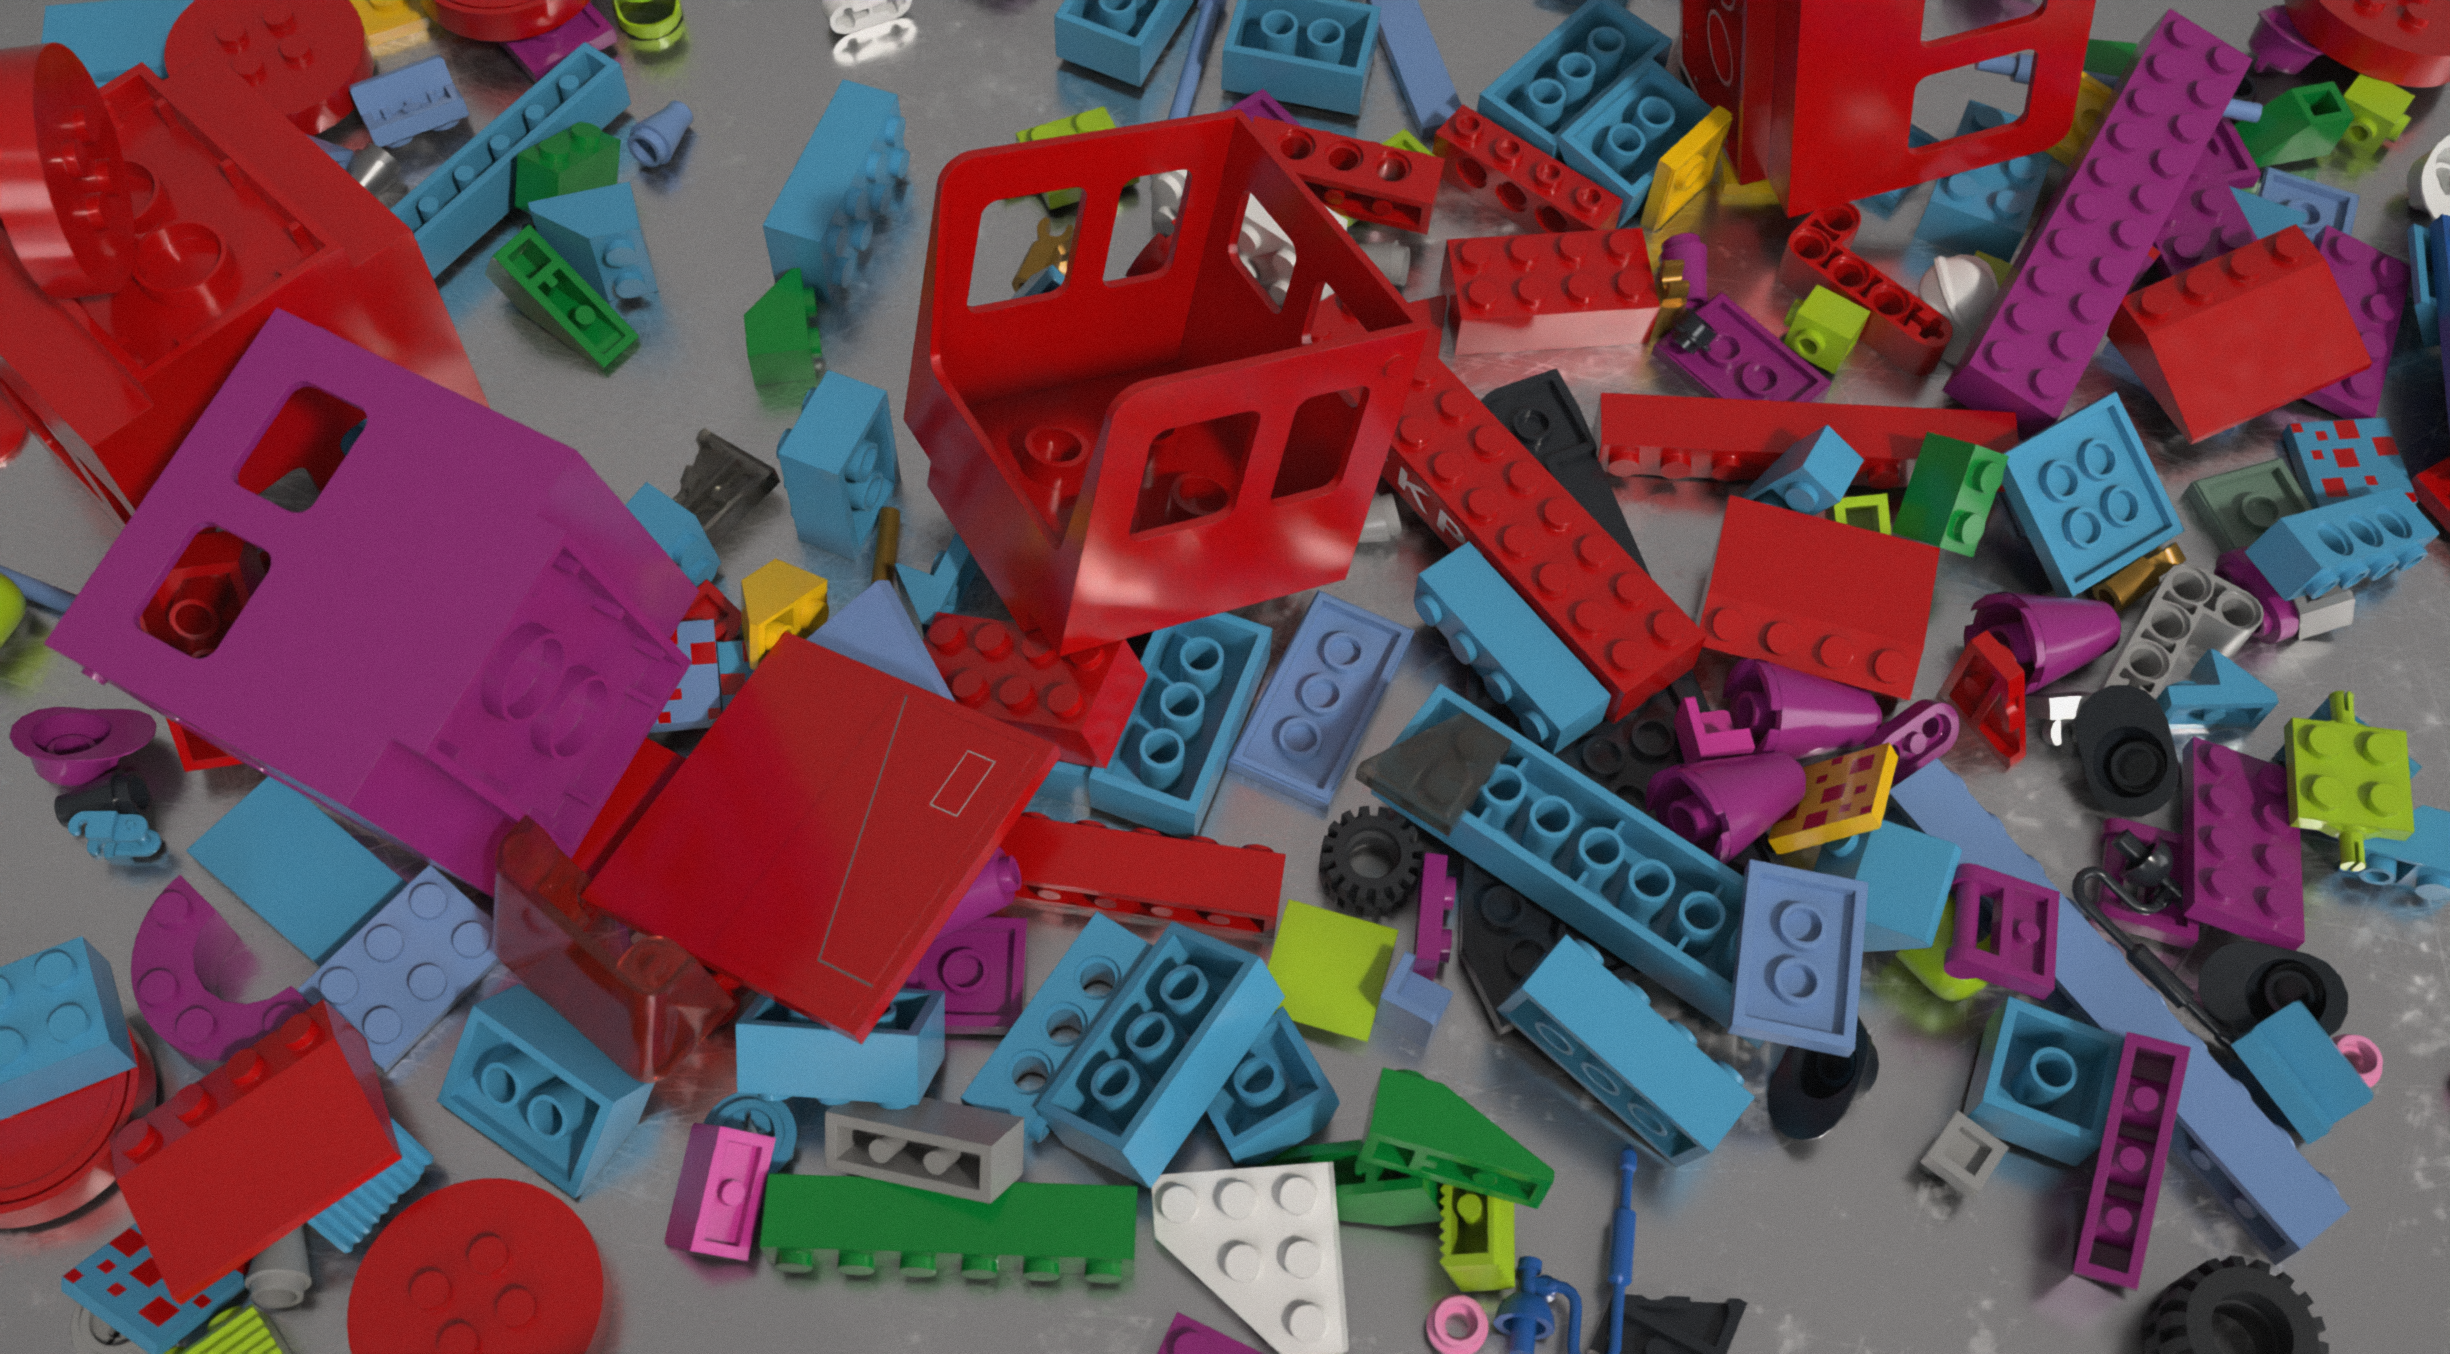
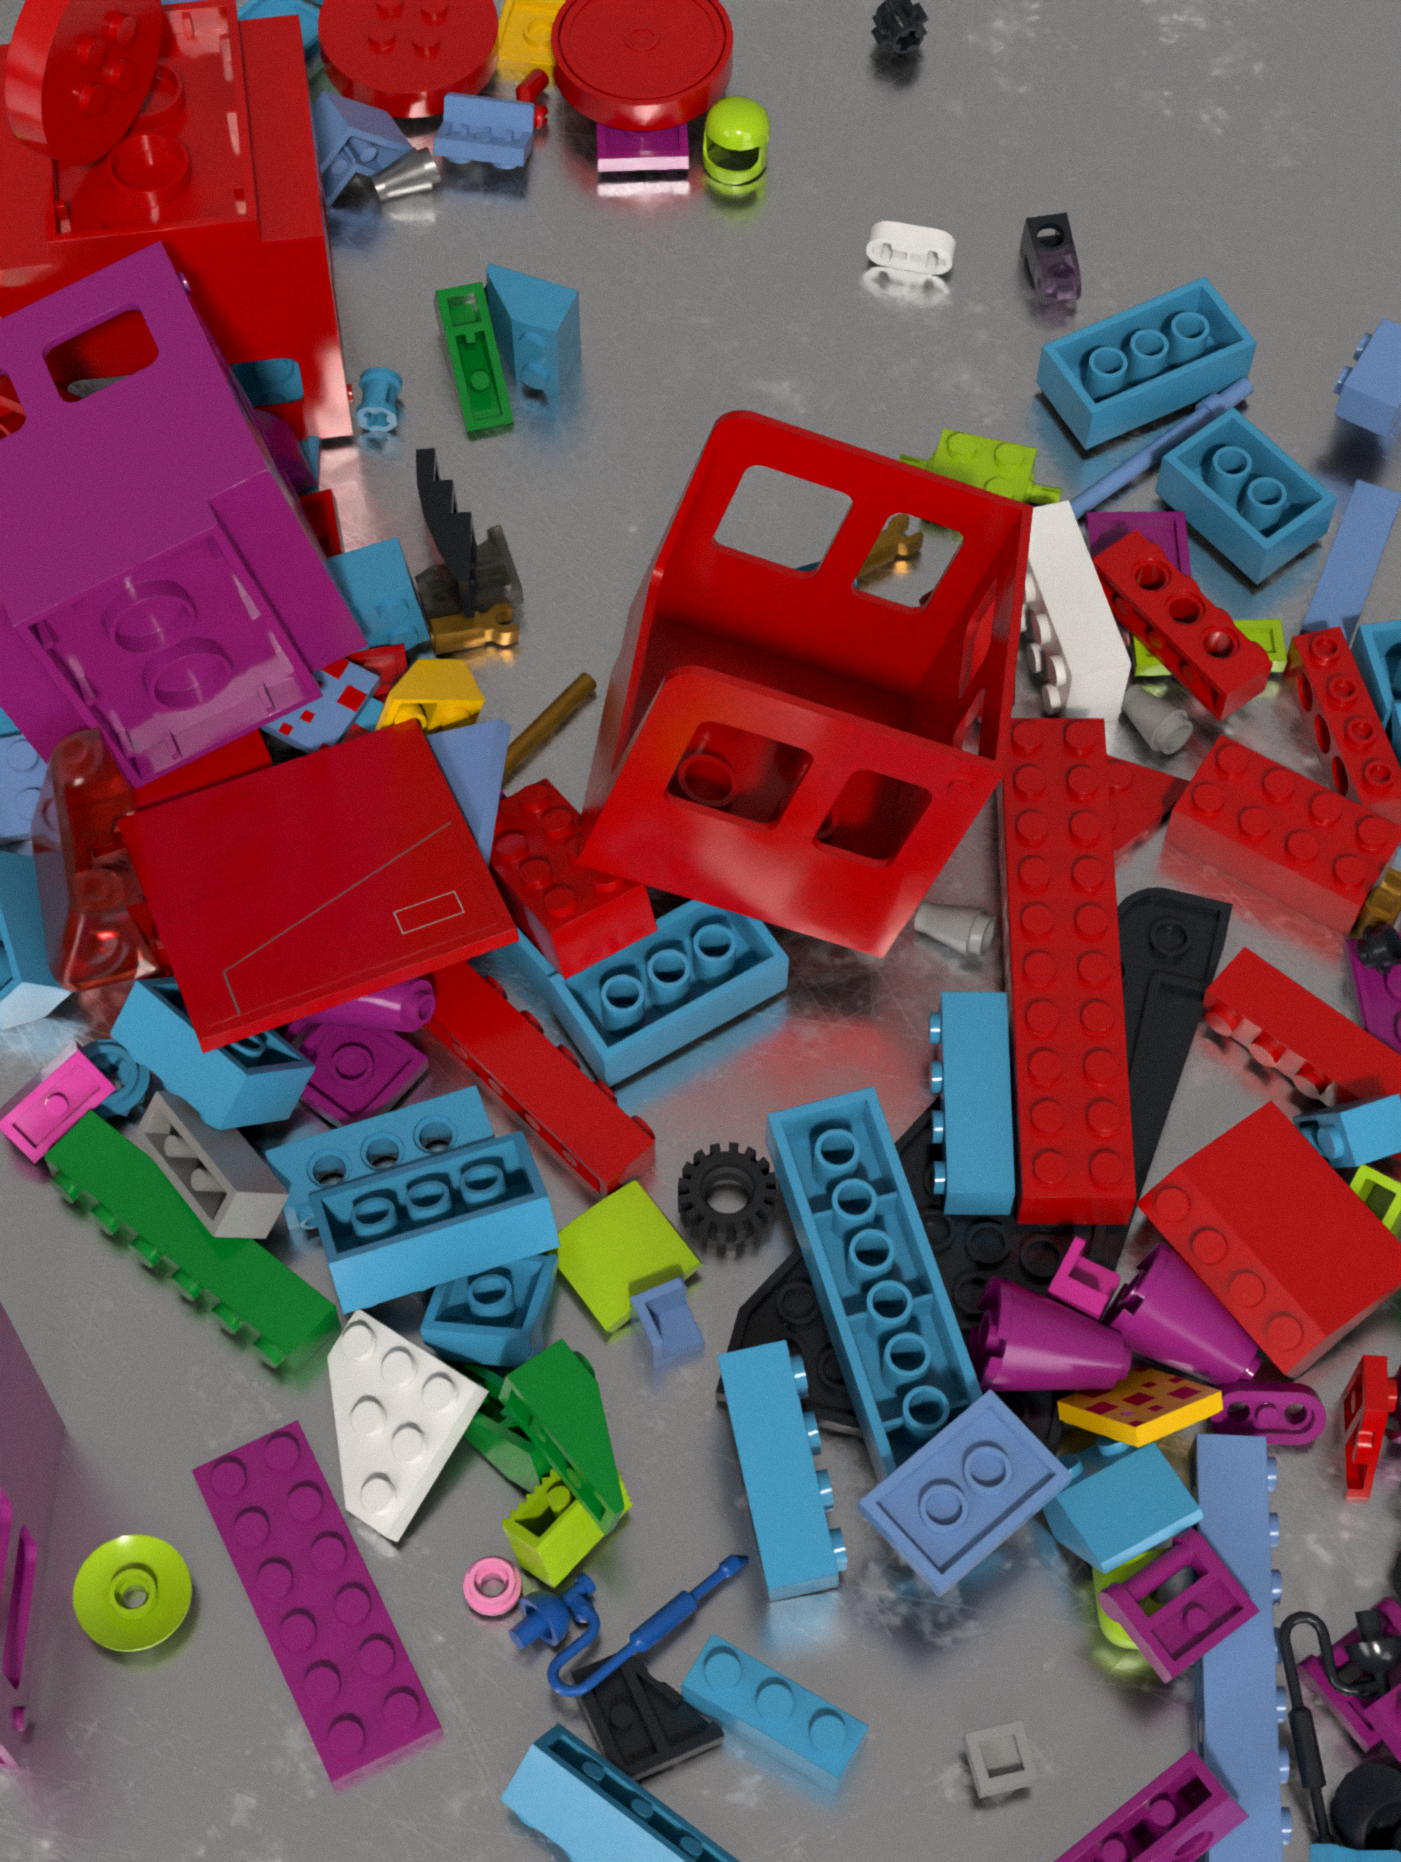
camera: 40 degrees right, 0 degrees up
dark azure brick [390,42,631,279] -> none
green brick [515,121,621,214] -> none
medium blue cone [627,100,693,167] -> none
green slope [744,268,823,386] -> none
dark azure brick [762,79,910,305] -> none
dark azure brick [776,370,901,562] -> none
dark azure slope [894,533,979,640] -> none
medium blue tile [1227,590,1415,812] -> none
clear smoke wing [1355,712,1512,837] -> none
magenta plate [1413,853,1456,982] -> none
black piece [1768,1016,1879,1141] -> none
dark azure brick [1963,996,2125,1167] -> none
none -> dark azure bush [356,367,403,432]
none -> black slope [416,448,478,618]
none -> pearl gold bar [428,603,519,654]
none -> red arm [515,68,549,130]
none -> dark azure brick [681,1633,869,1796]

